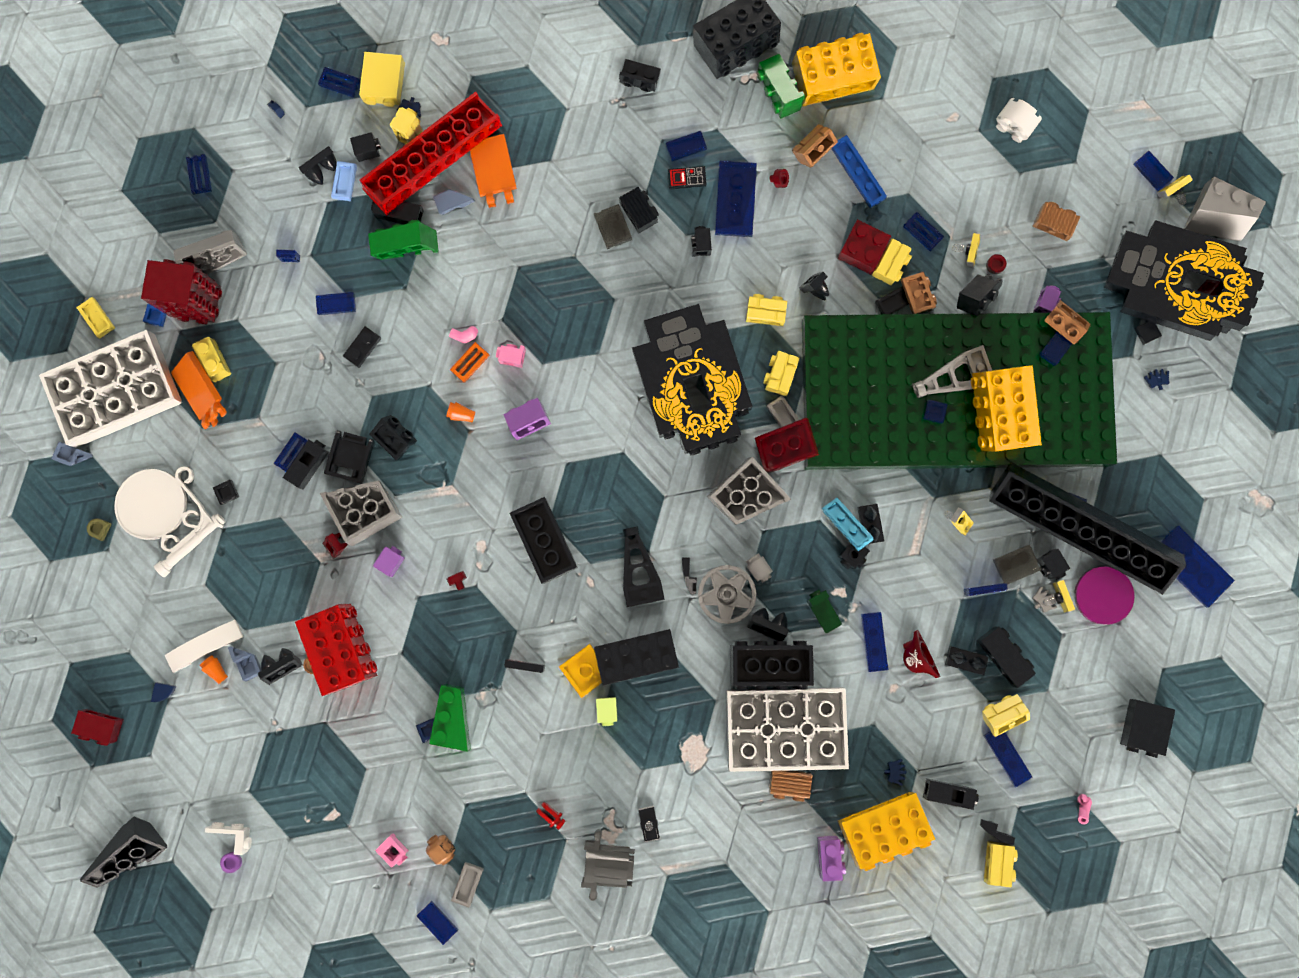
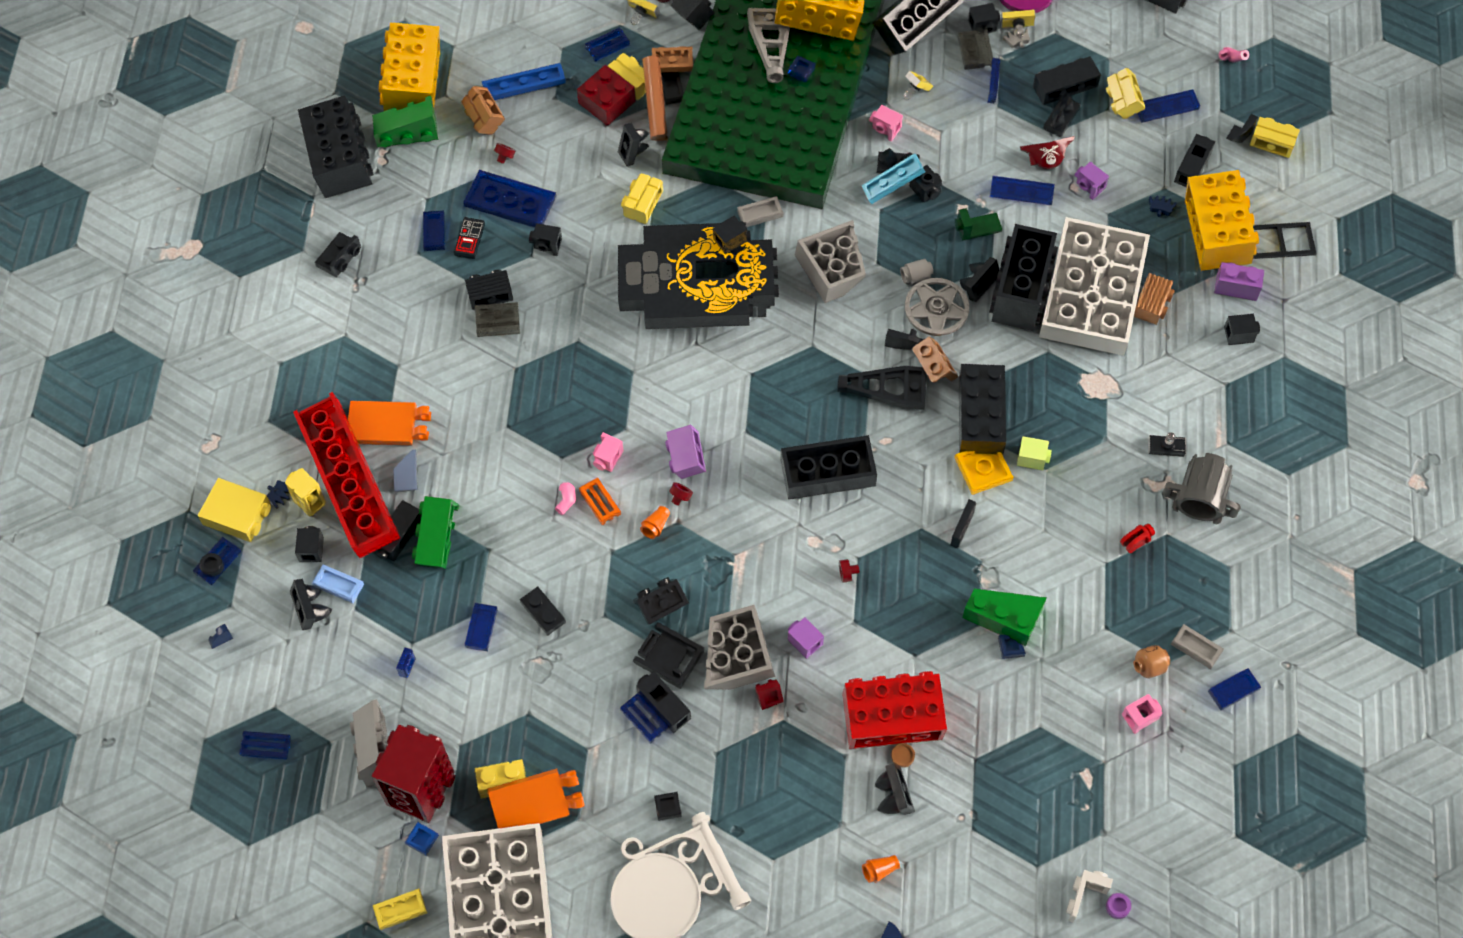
camera: 75 degrees left, 20 degrees down
white slope [165,620,244,673] -> none
sand blue slope [228,646,261,682] -> none
dark red tile [755,418,819,474] -> none
light yellow brick [763,351,799,396] -> none
none -> black tile [199,553,224,577]
none -> nougat brick [642,55,668,141]
none -> dark red tile [669,482,693,506]
none -> black brick [713,216,748,254]
none -> bright pink brick [869,105,903,142]
none -> medium nougat bracket [912,336,959,383]
none -> medium lavender brick [1075,162,1109,200]
none -> black brick [1224,313,1260,345]
none -> black window [1253,222,1316,259]

